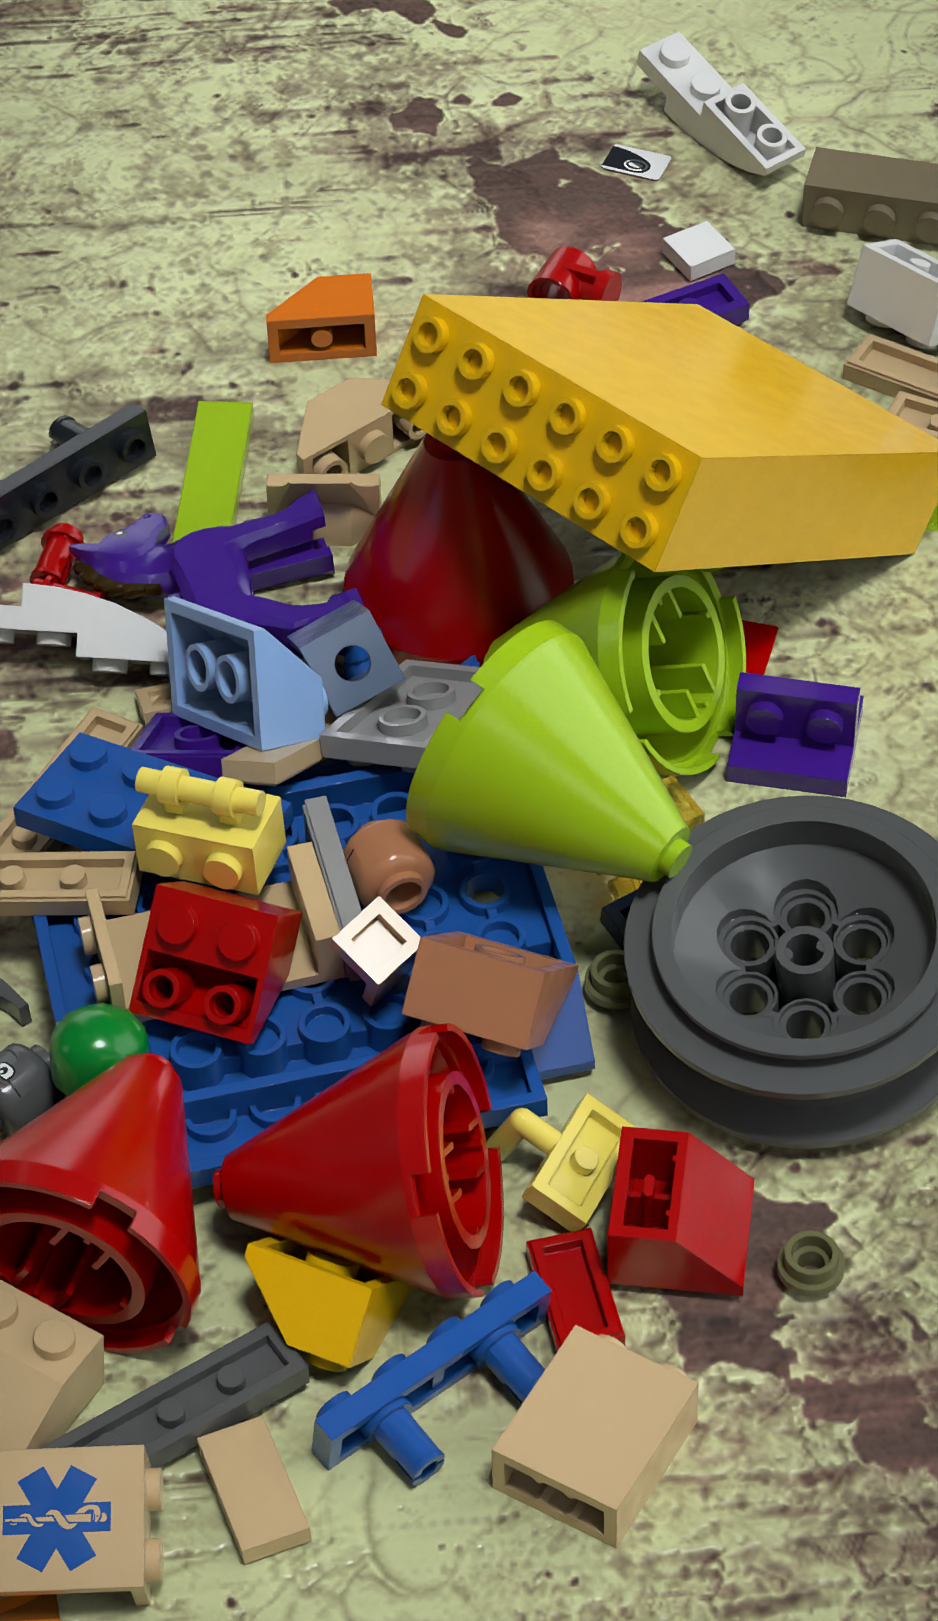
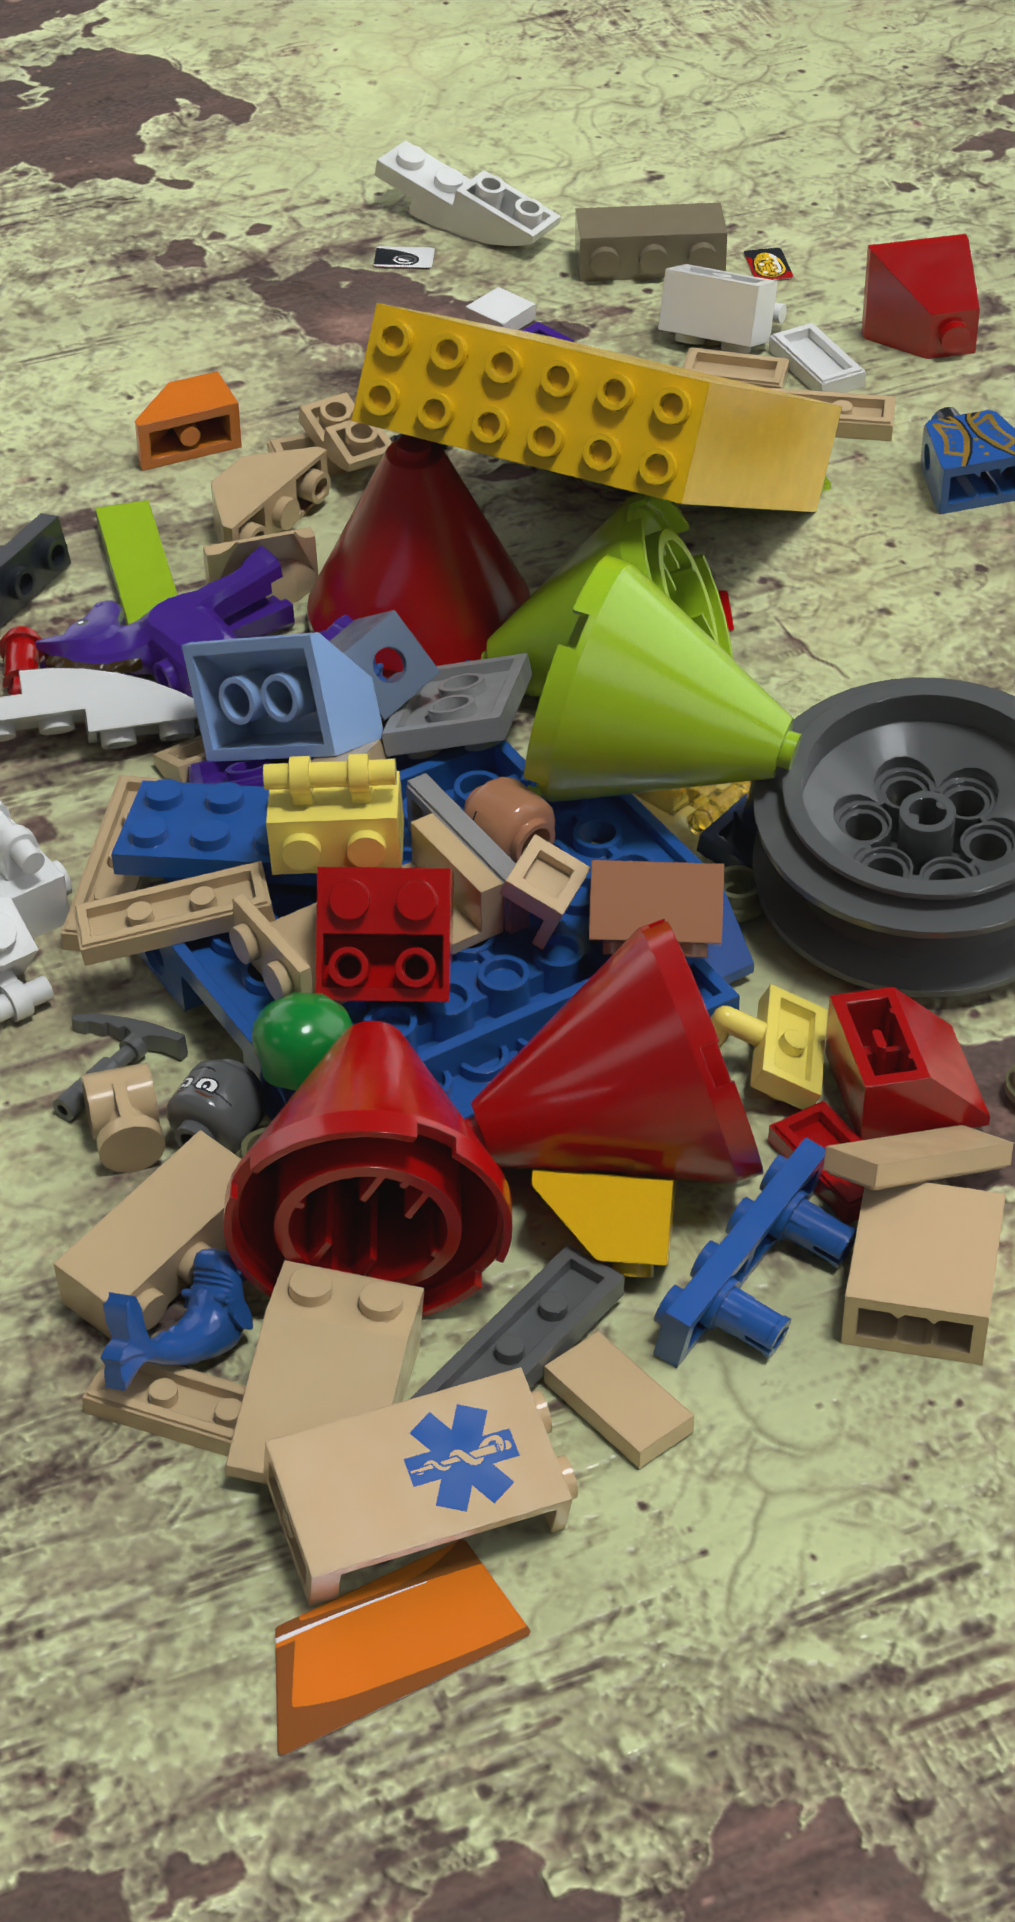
camera: 20 degrees left, 5 degrees down
dark purple bracket [726,672,864,798] -> none
none -> tan tile [823,1125,1014,1190]

